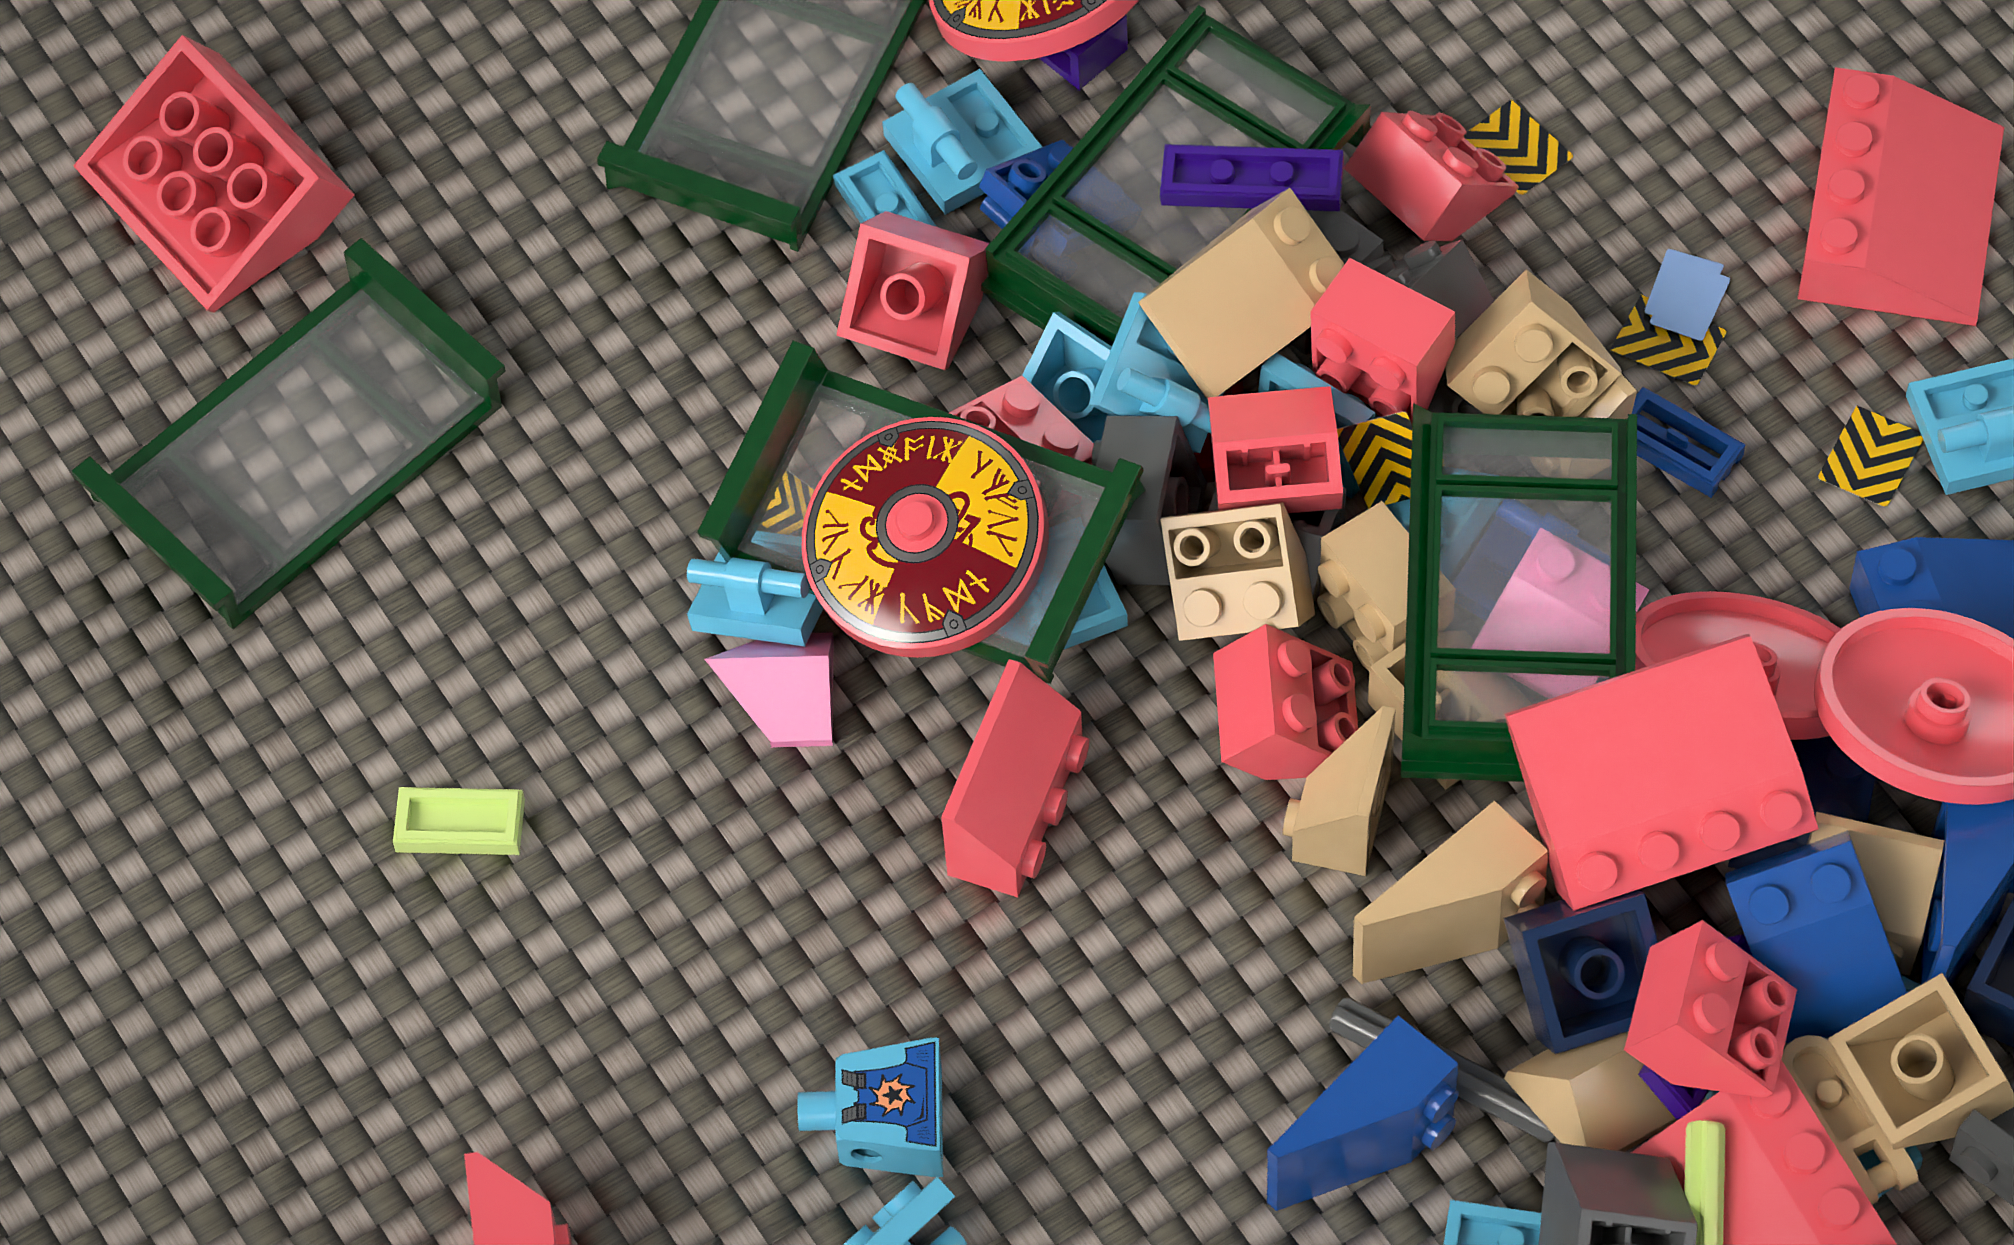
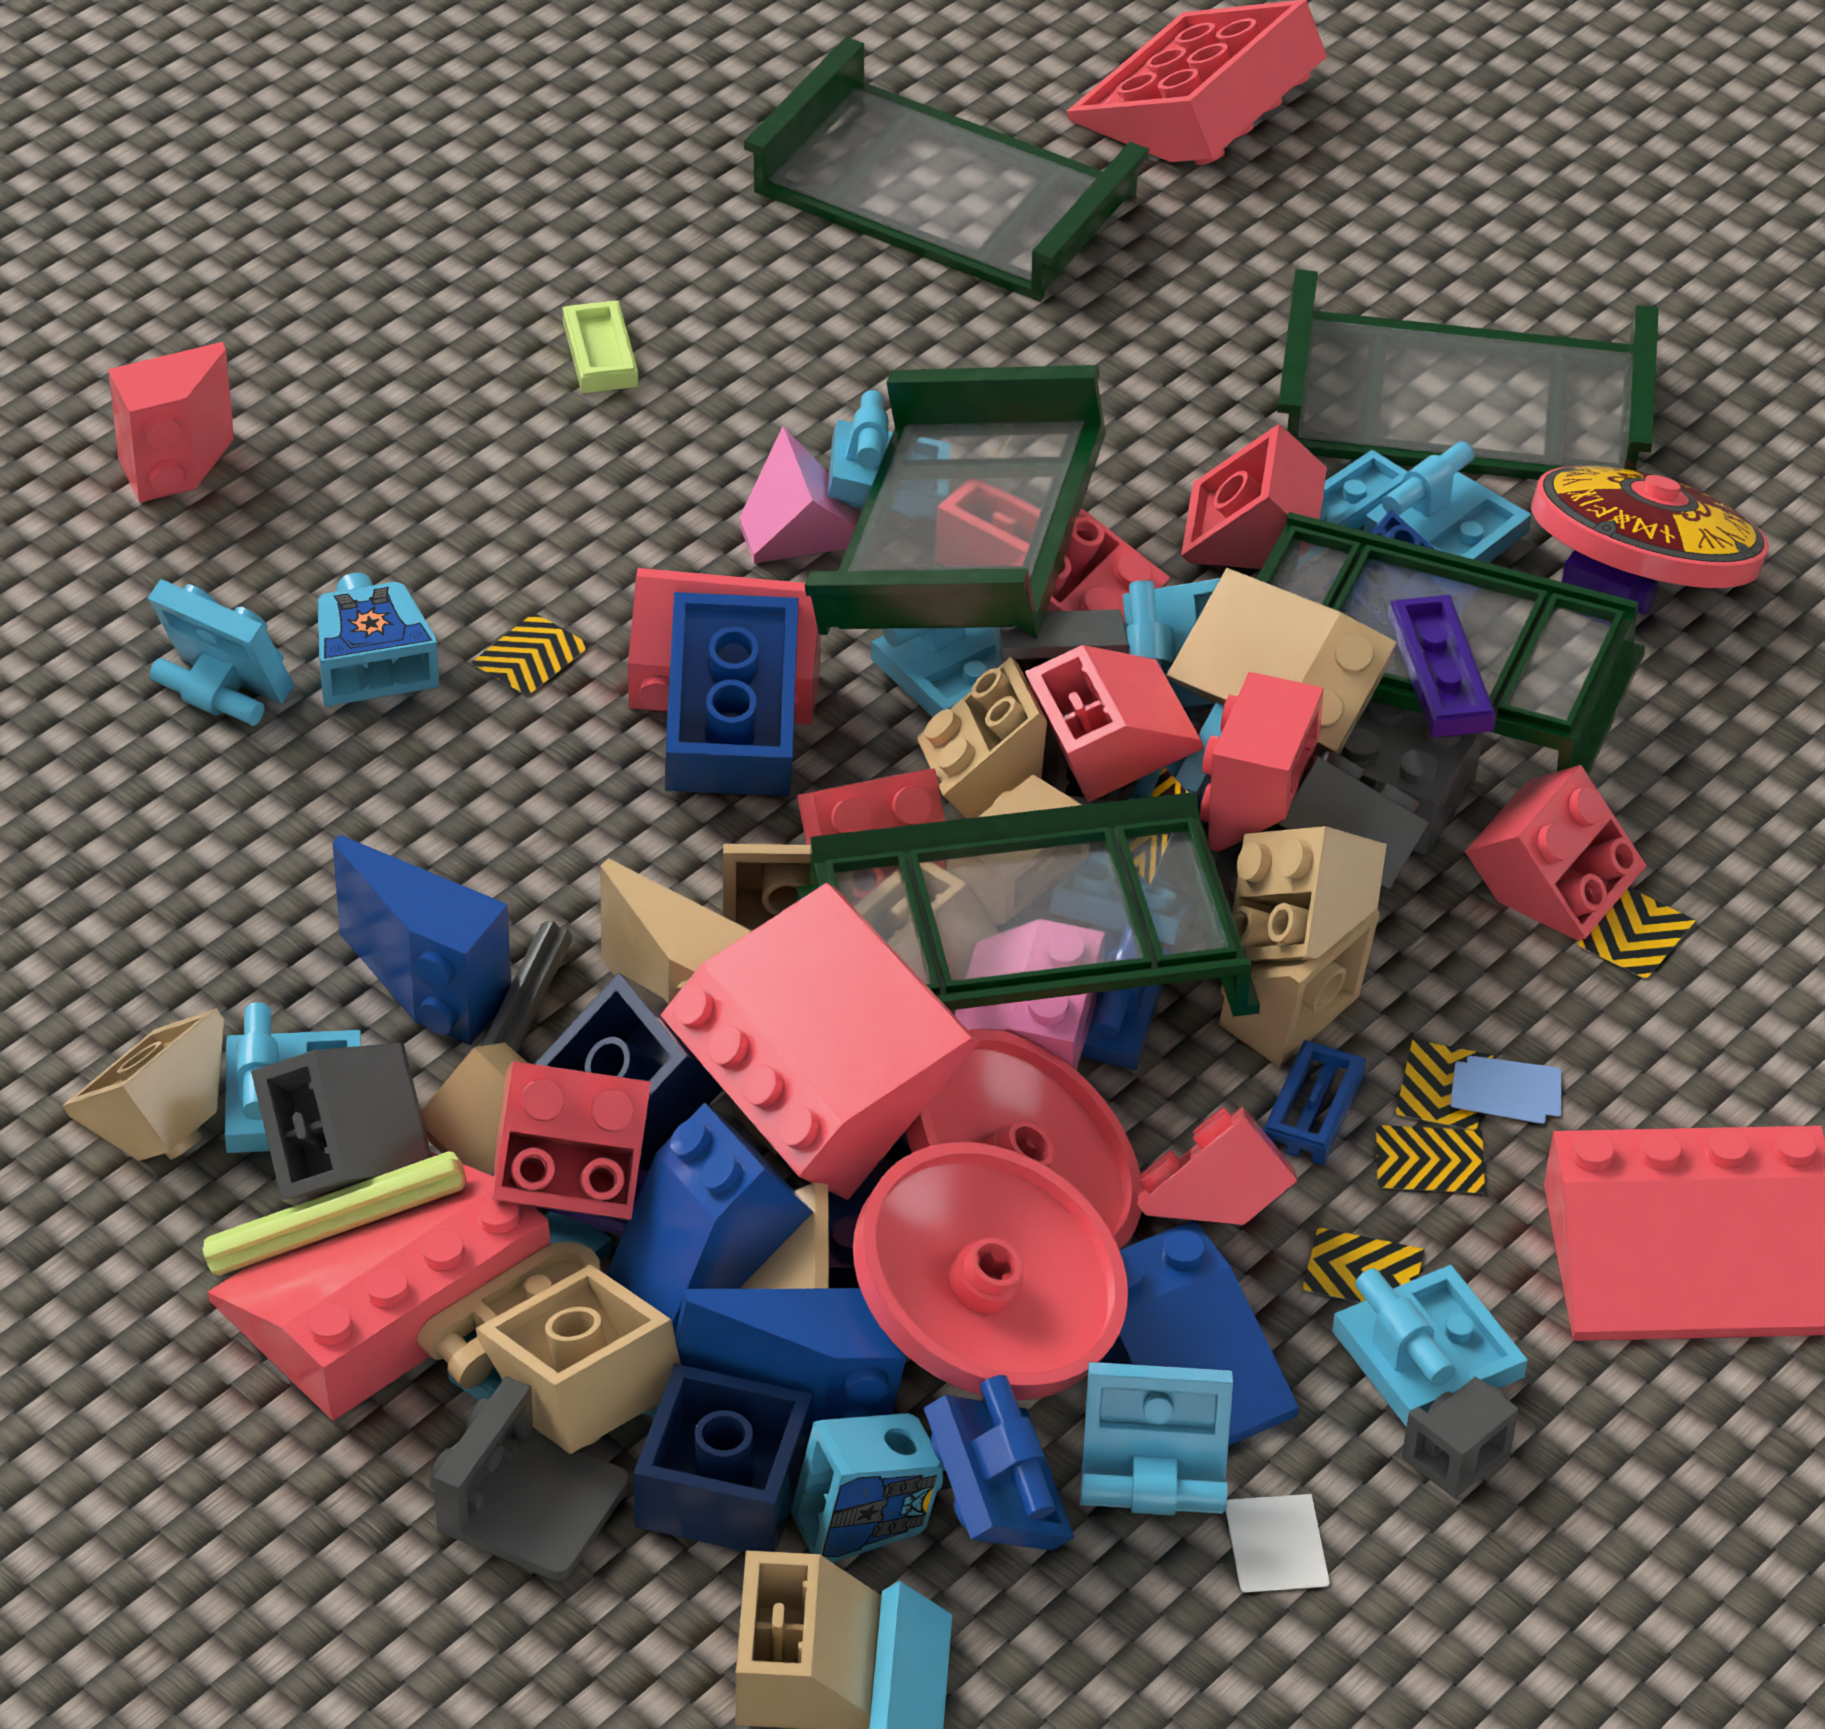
camera: 70 degrees right, 15 degrees down
dish [801,417,1049,658] -> none
none -> sticker [472,613,591,695]
none -> blue slope [665,592,798,796]
none -> coral slope [1137,1106,1298,1225]
none -> sticker [1376,1125,1485,1194]

